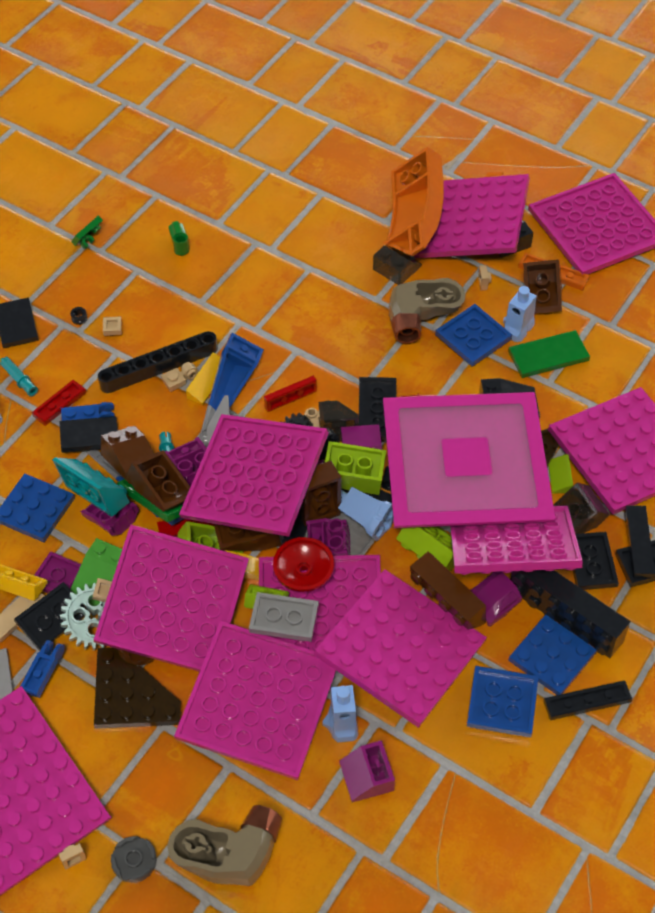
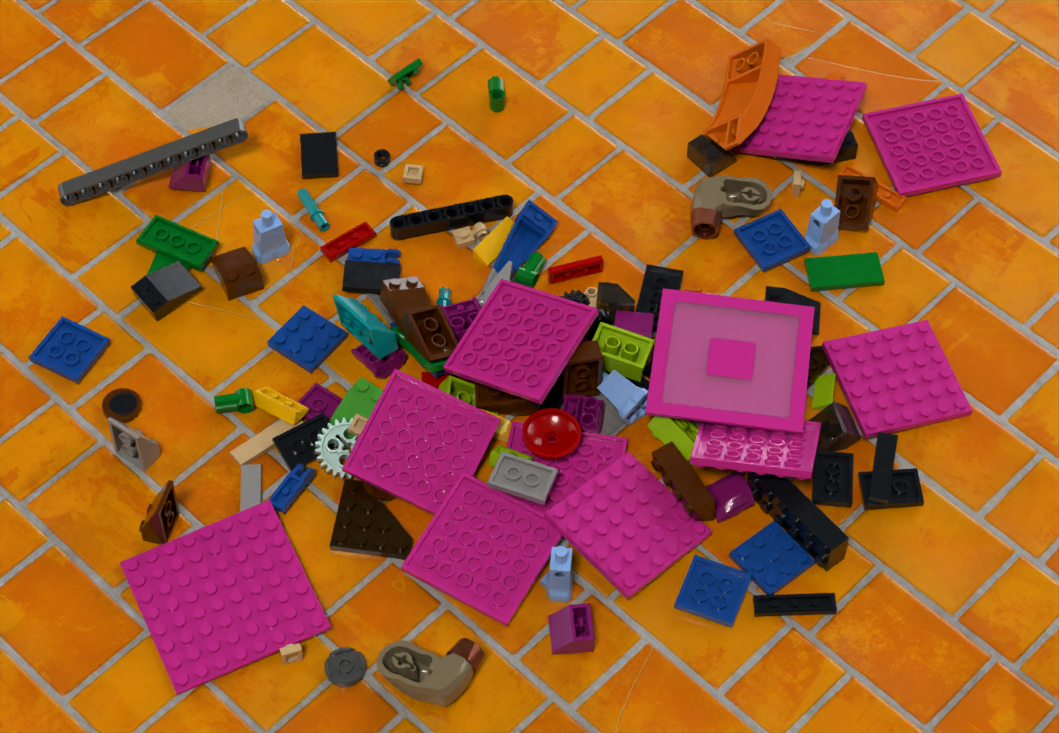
camera: 10 degrees right, 0 degrees up
none -> green piece [515,252,546,288]

